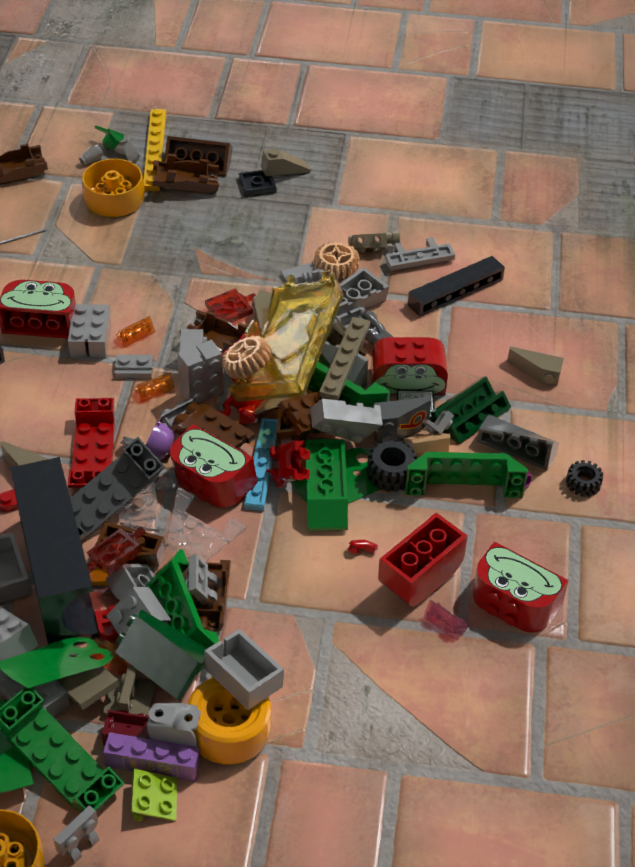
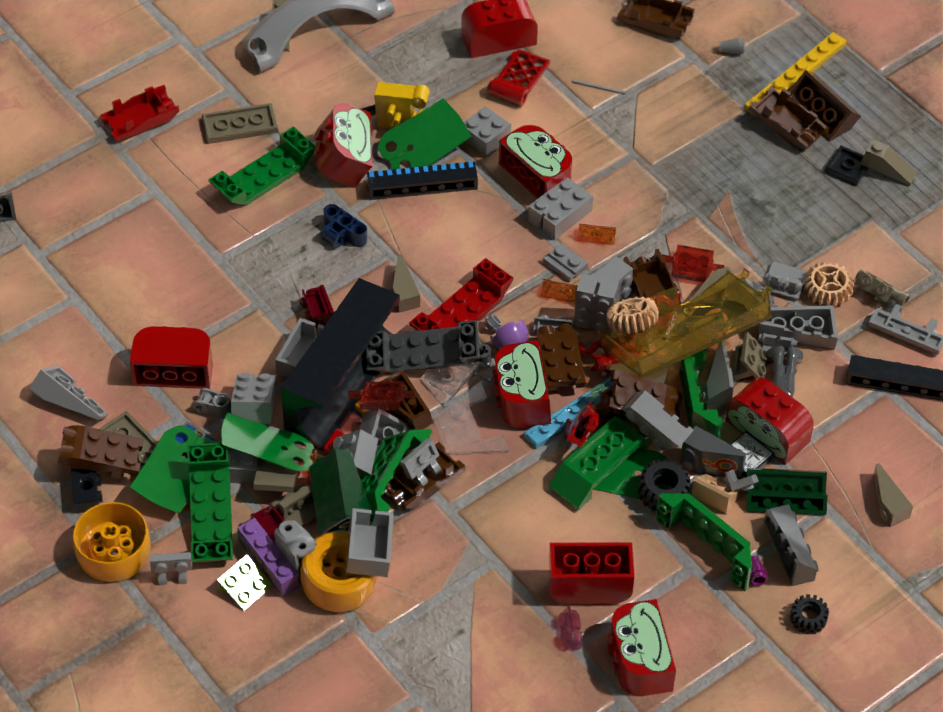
camera: 45 degrees right, 5 degrees up
light orange wheel [82,159,145,217] -> none
animal [95,125,140,163] -> none
dark tan plate [319,317,370,400] -> none
red arm [347,539,379,554] -> none

